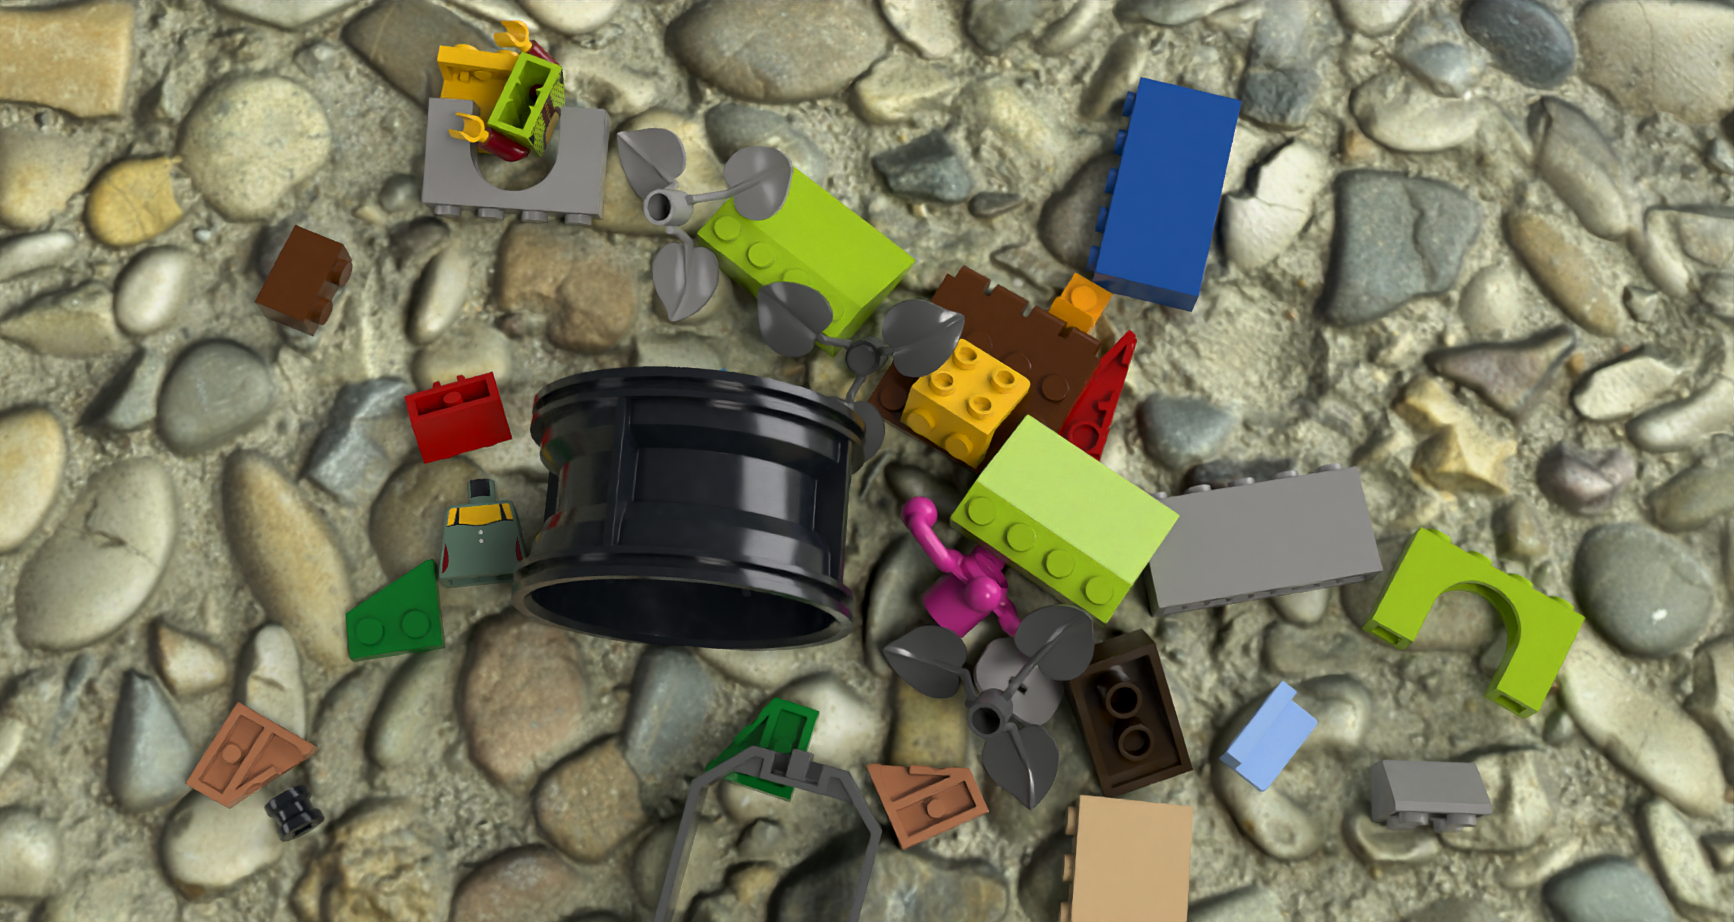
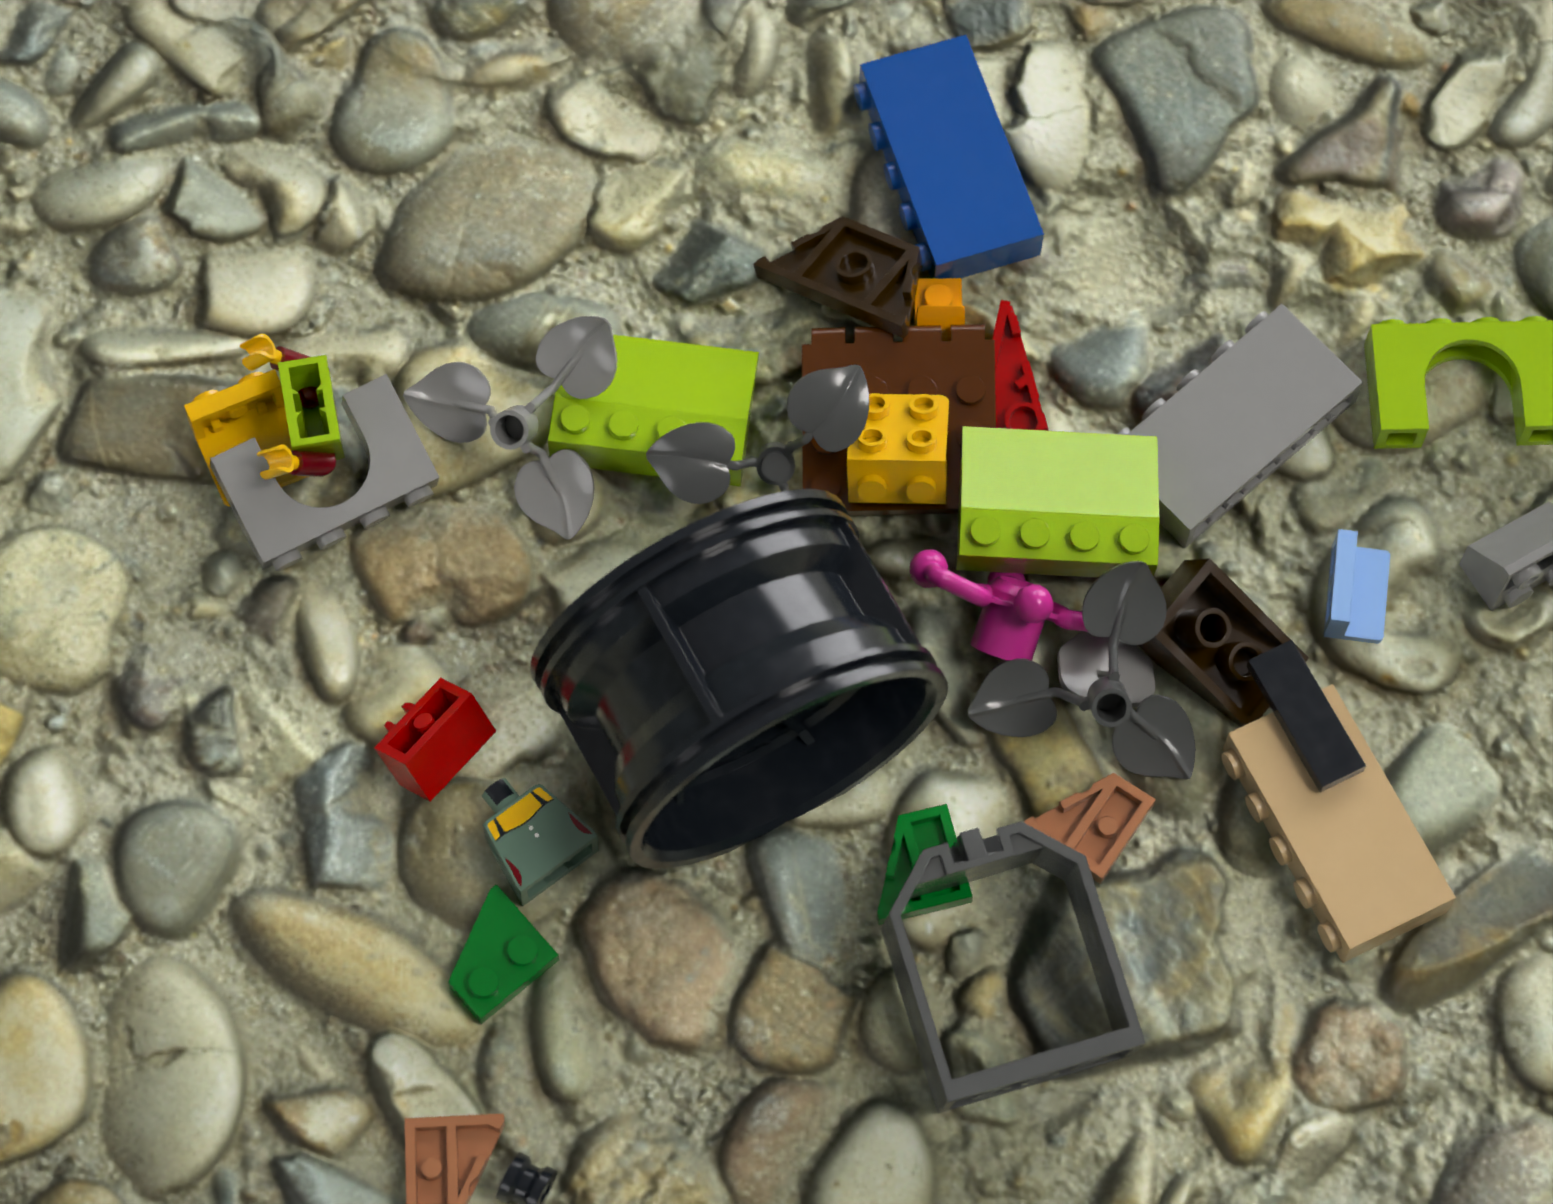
camera: 30 degrees left, 5 degrees down
reddish brown brick [255,225,353,336] -> none
none -> dark brown wing [753,216,922,339]
none -> black tile [1246,640,1366,793]

